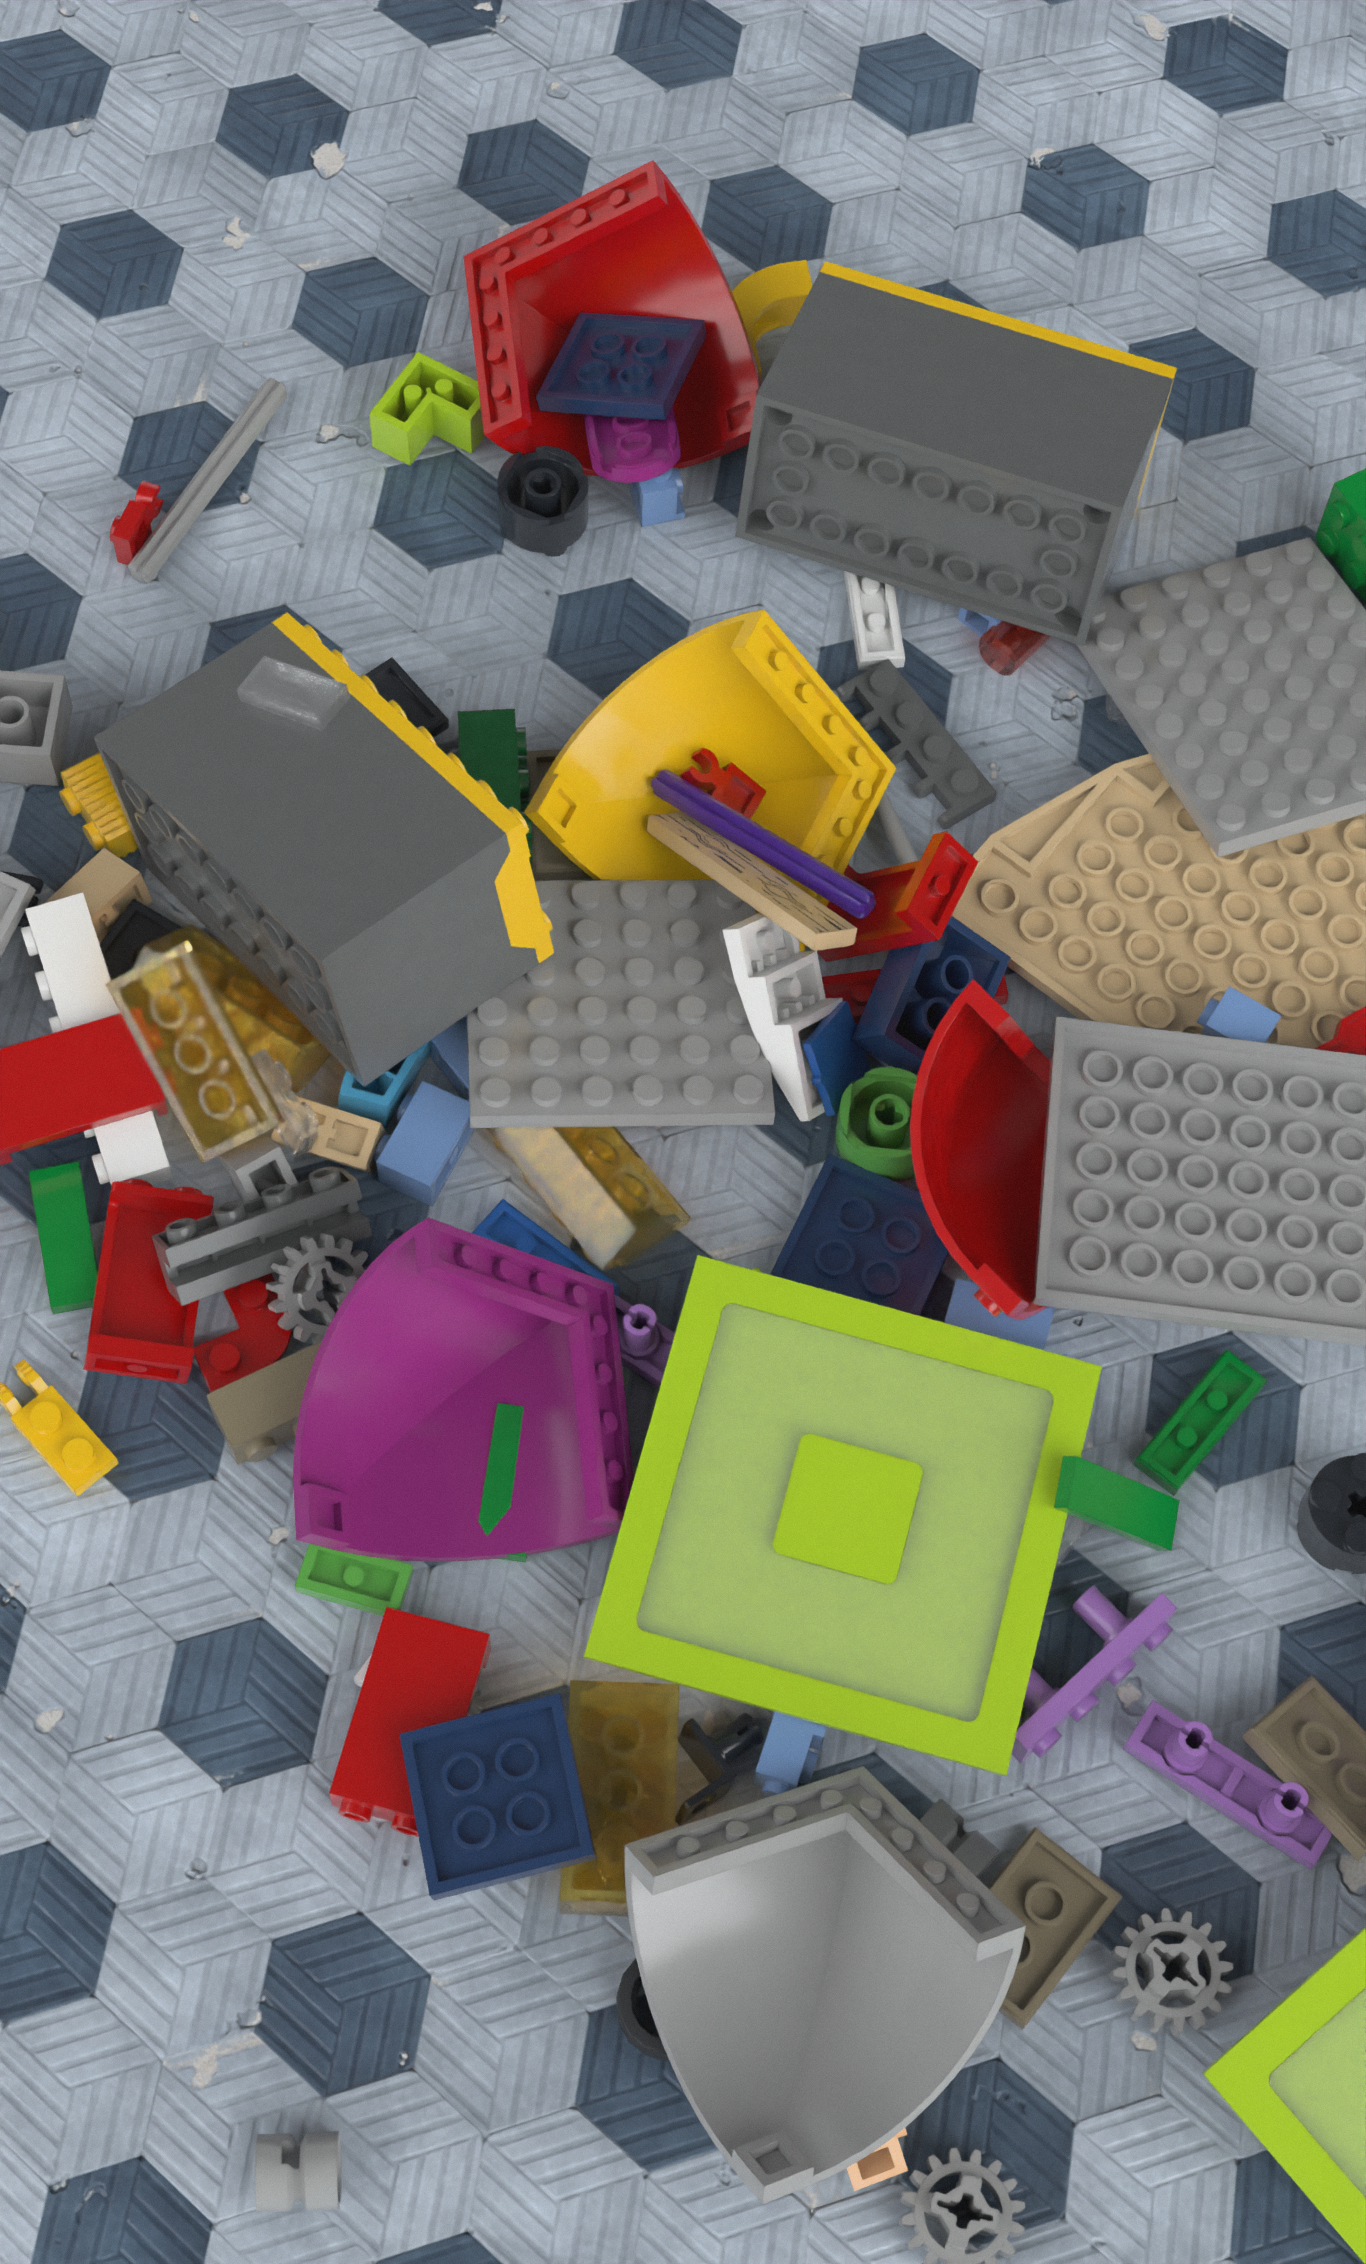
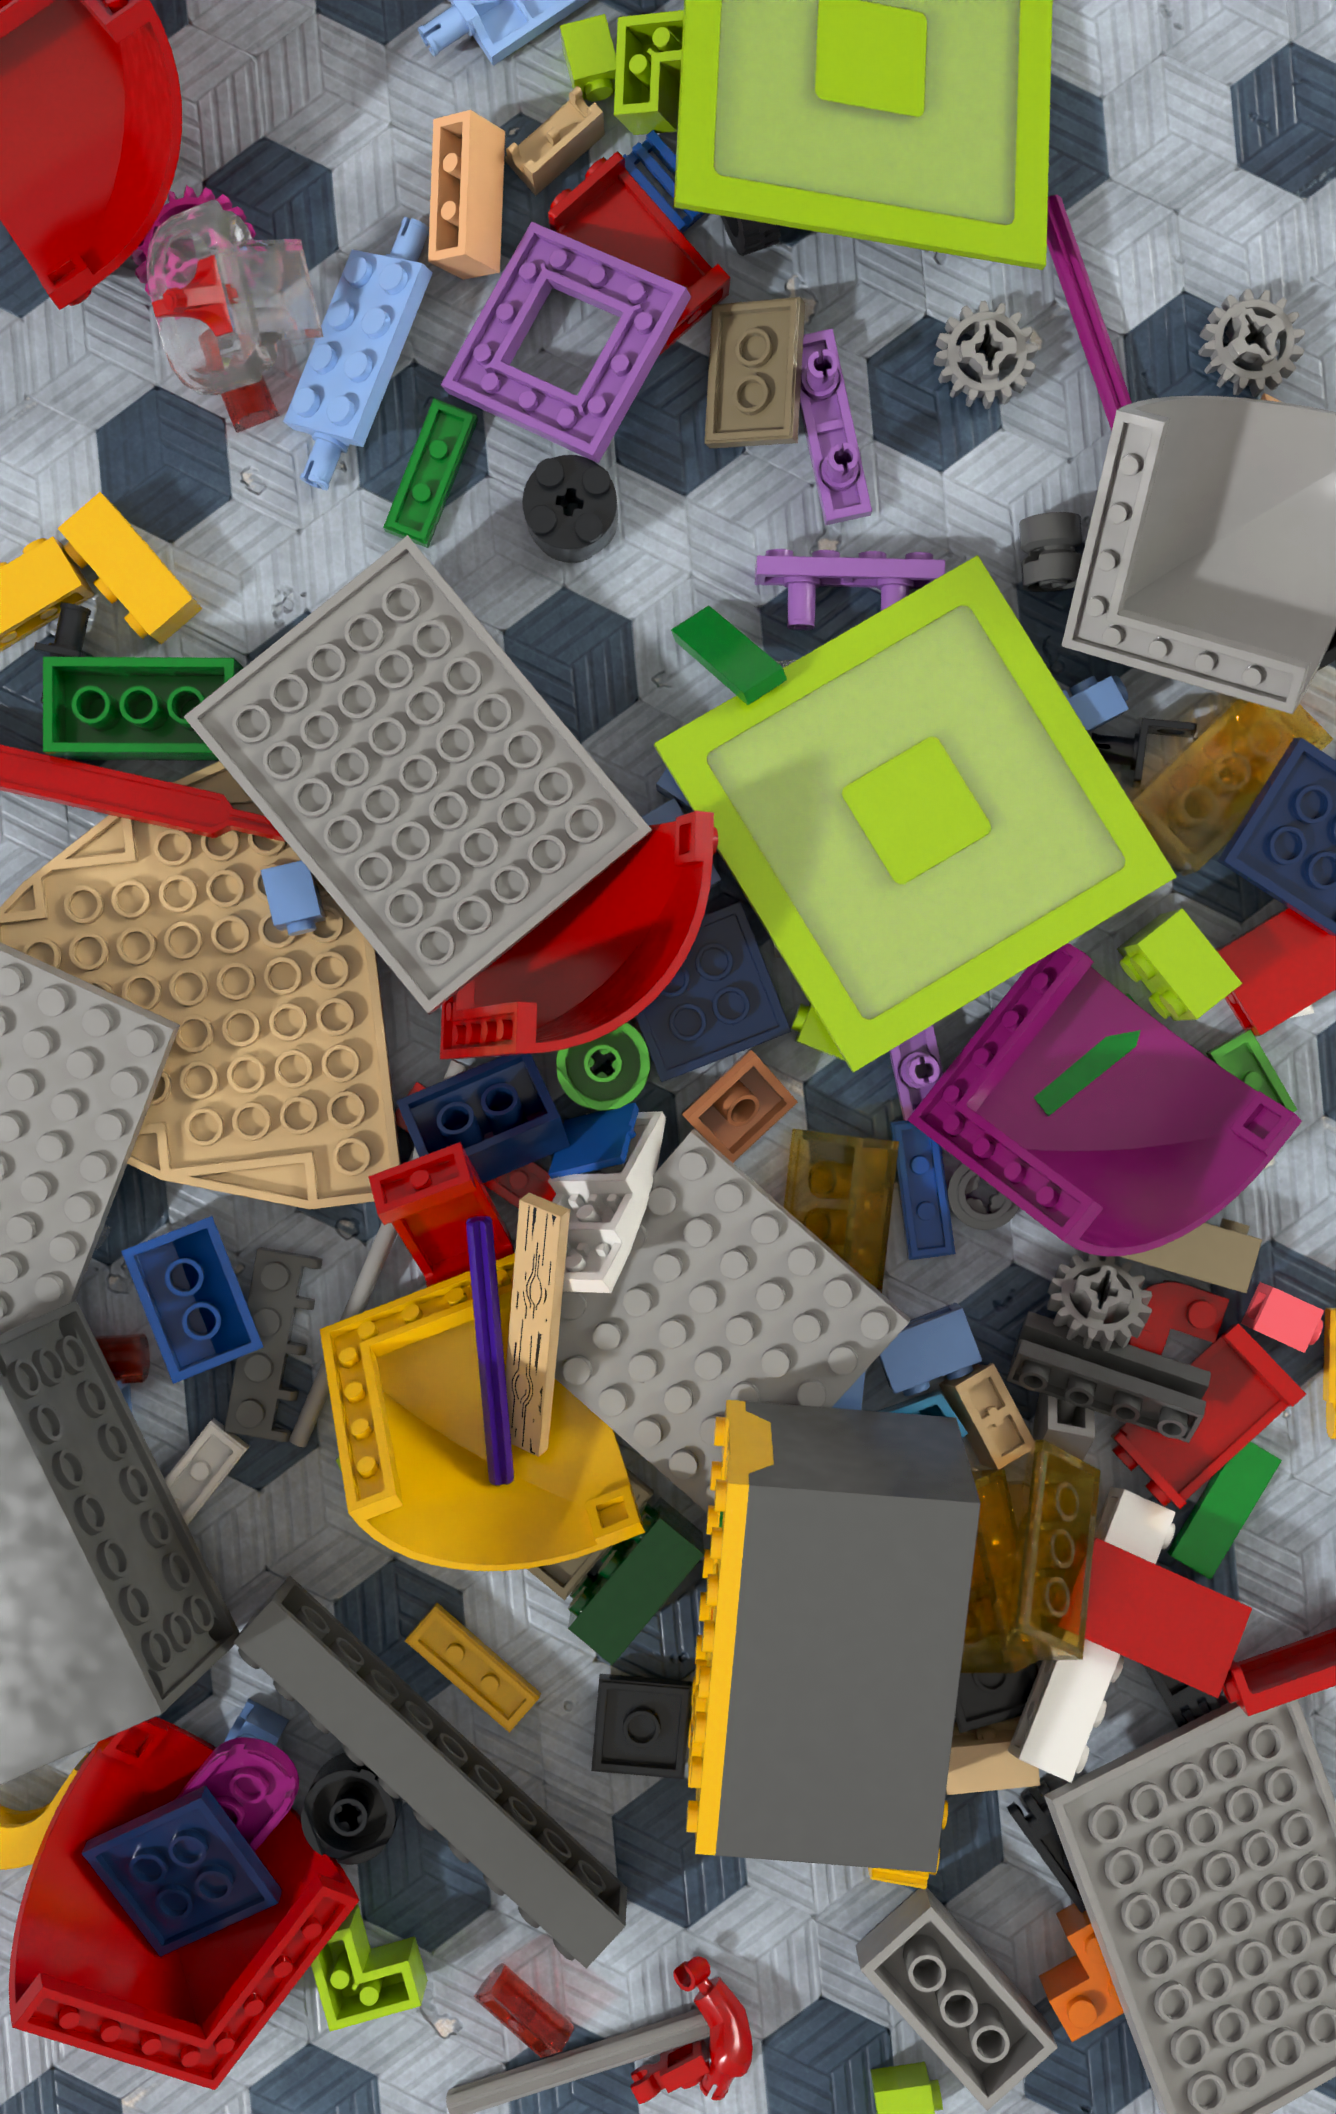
camera: 130 degrees left, 25 degrees up
clear tile [237,656,350,731] -> none
clear plate [242,1048,319,1158] -> none
red plate [680,748,767,819] -> none
dark tan tile [988,1827,1123,2030] -> none
green tile [1133,1349,1267,1496] -> none
none -> blue slope [121,1216,264,1384]
none -> dark grey brick [233,1576,627,1969]
none -> yellow tile [405,1602,541,1733]
none -> clear red brick [474,1963,574,2058]
none -> red arm [673,1956,753,2100]
none -> nougat slope [682,1050,798,1163]
none -> magenta axle [1047,194,1132,431]
none -> lime brick [1117,908,1242,1021]
none -> coral brick [1241,1282,1324,1353]

